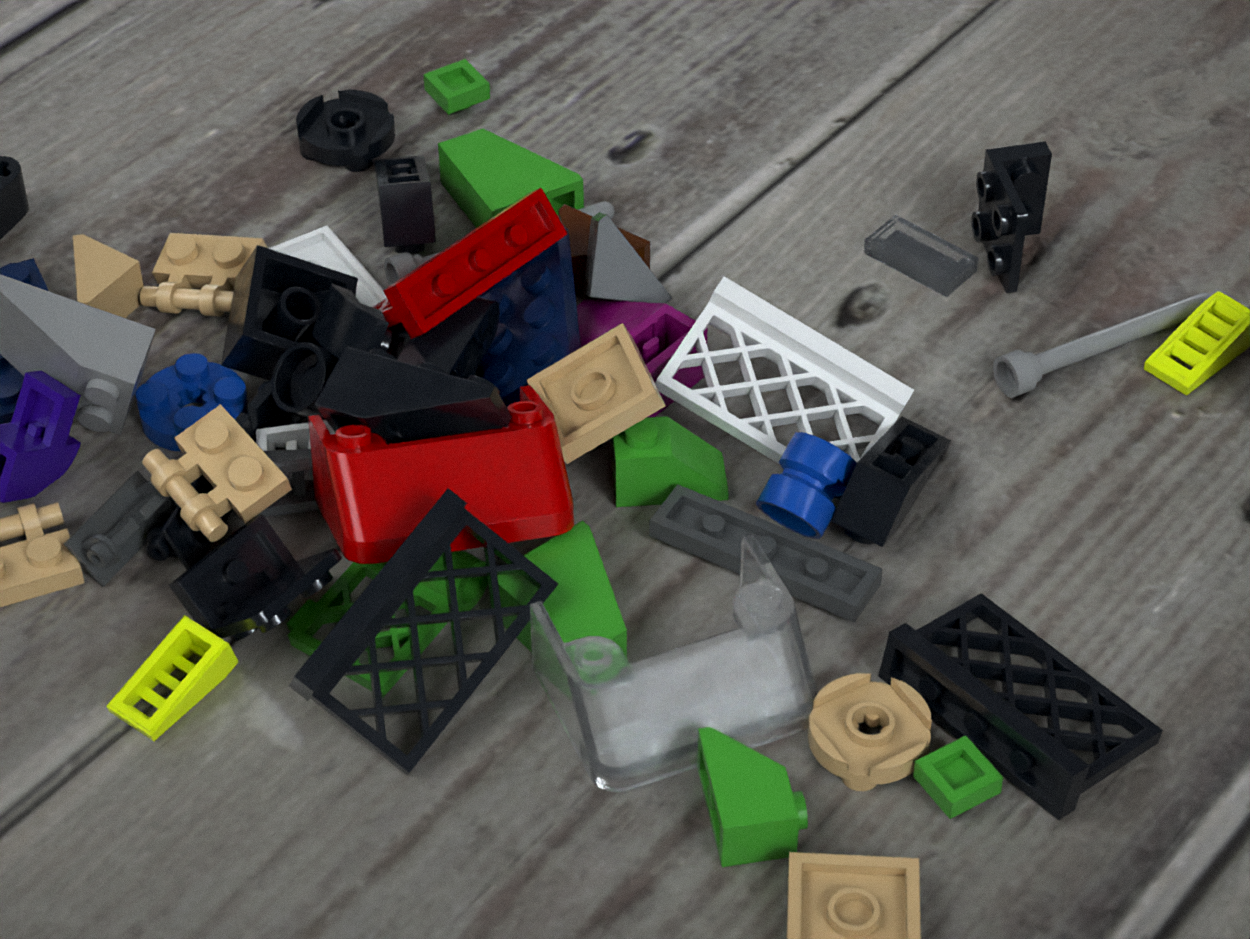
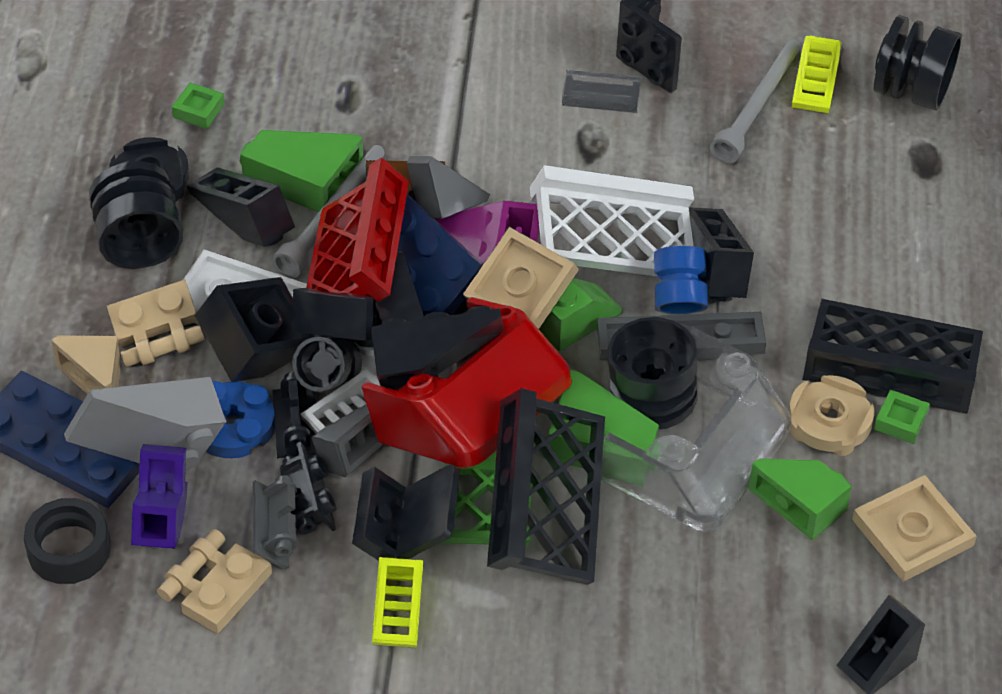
camera: 35 degrees left, 5 degrees up
tan plate [142,404,292,542] -> none
none -> black wheel [89,161,183,269]
none -> black wheel [608,317,698,430]

